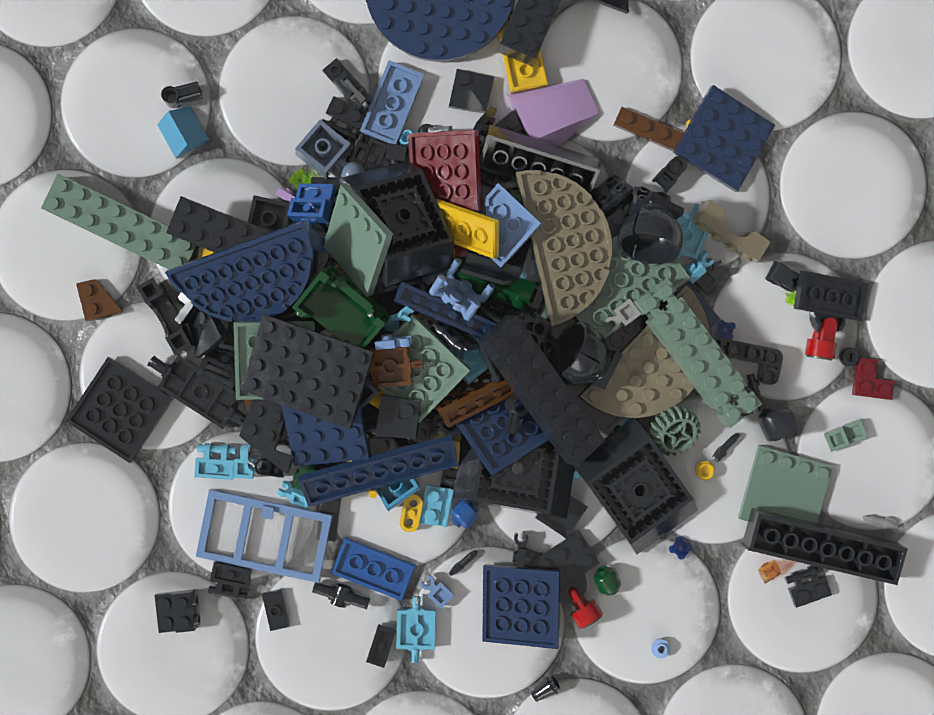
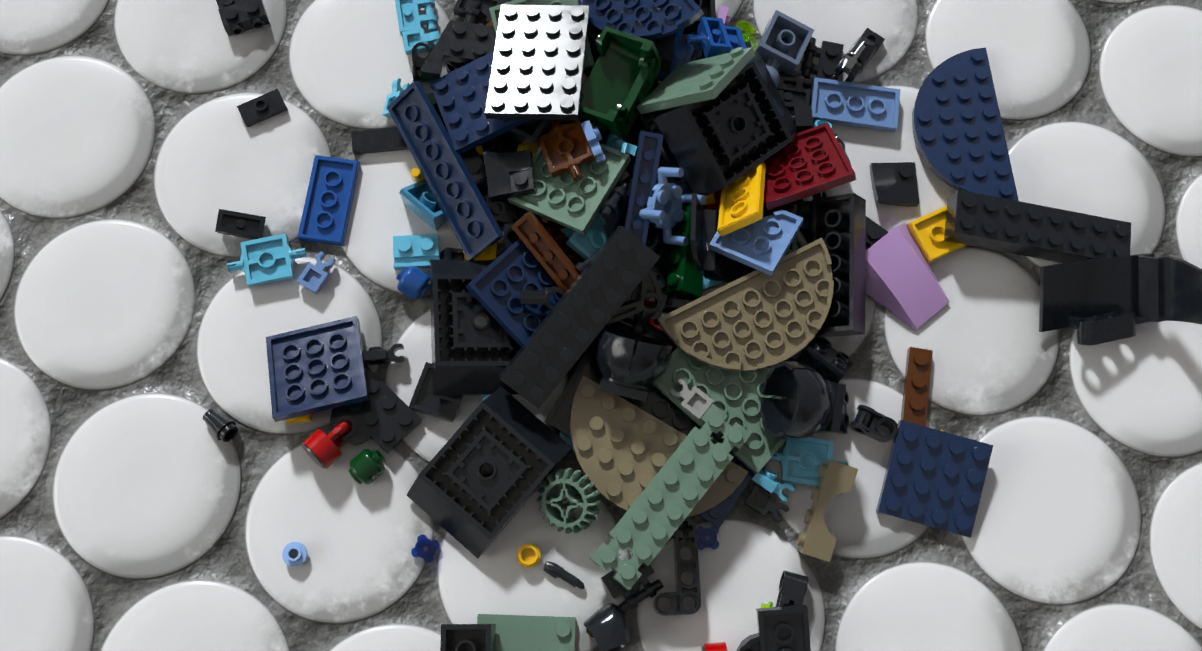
camera: 70 degrees right, 15 degrees down
door [196,489,333,583] -> none
black plate [208,561,253,601] -> none
black pin [312,582,370,610] -> none
yellow plate [400,493,423,532] -> none
black piece [449,550,478,576] -> none
black plate [473,106,497,147] -> none

